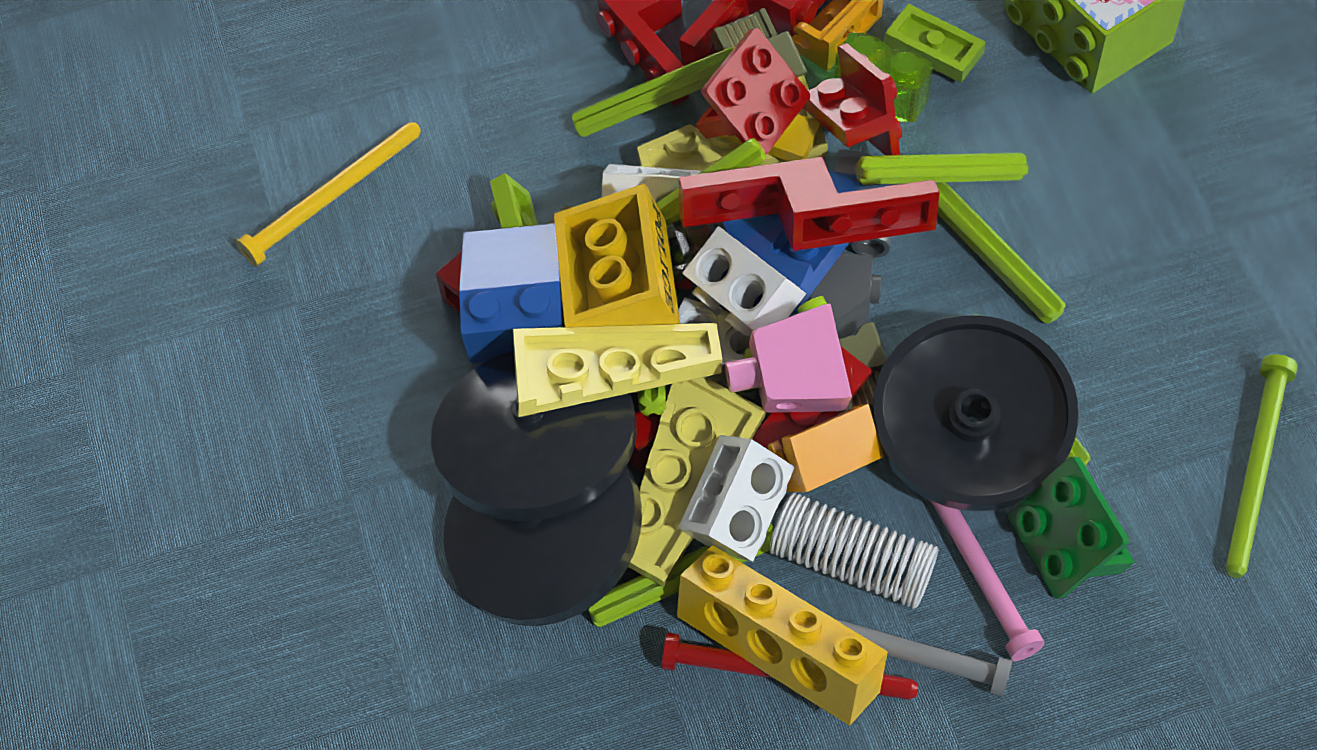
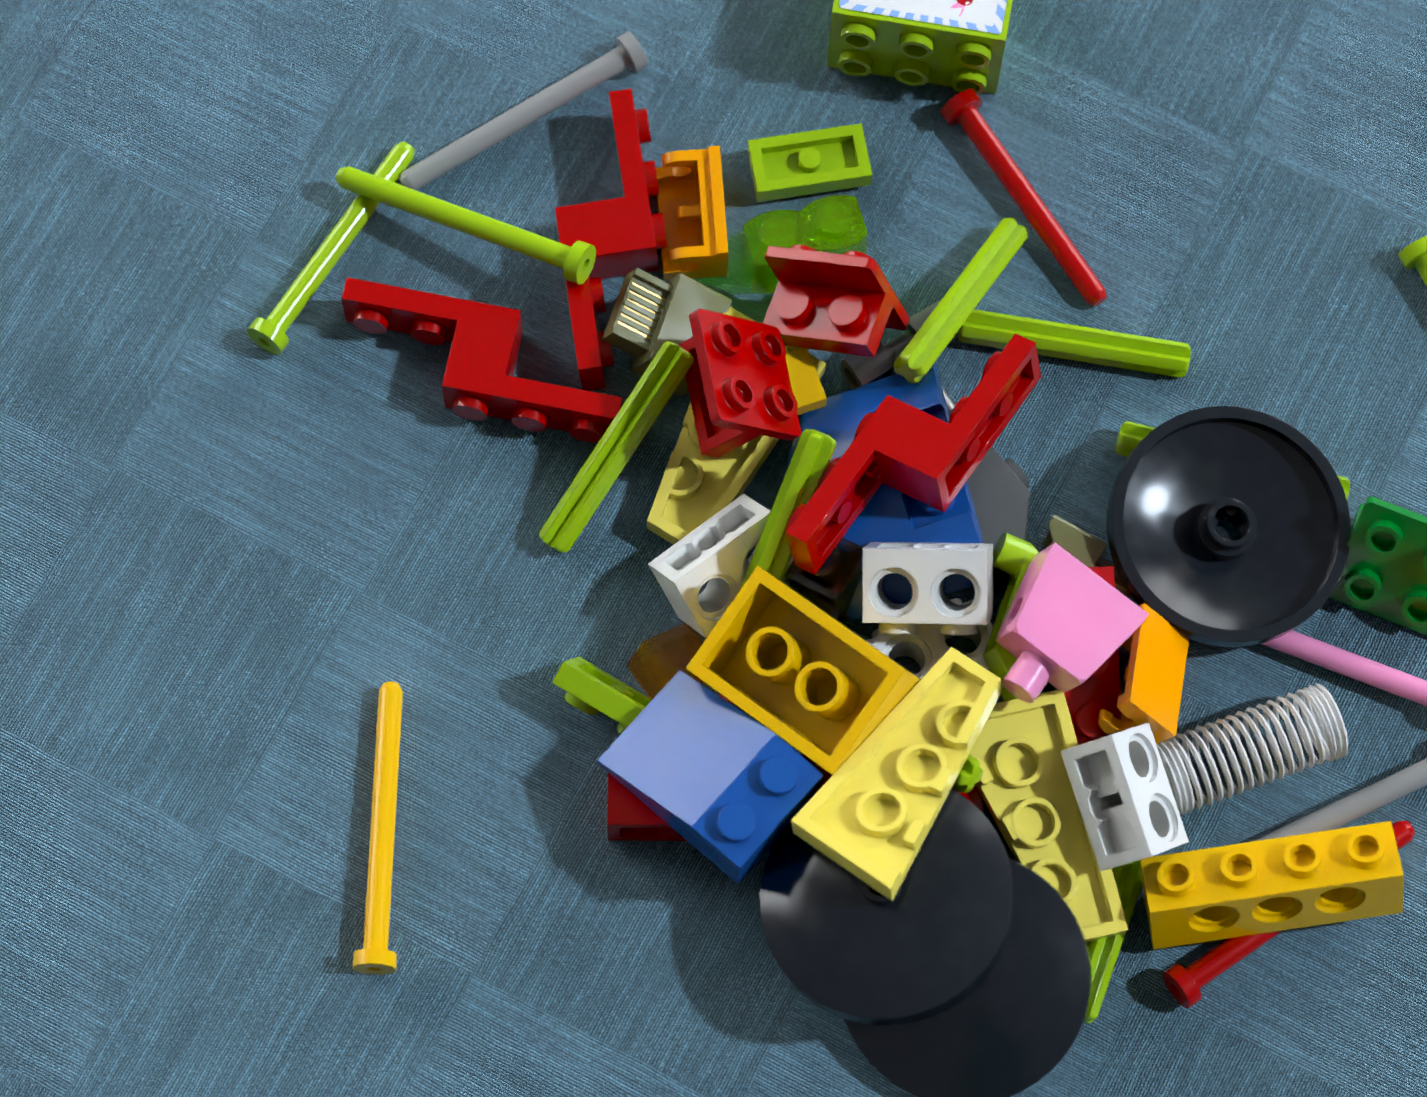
camera: 50 degrees left, 10 degrees up
none -> red bar [941,88,1107,307]

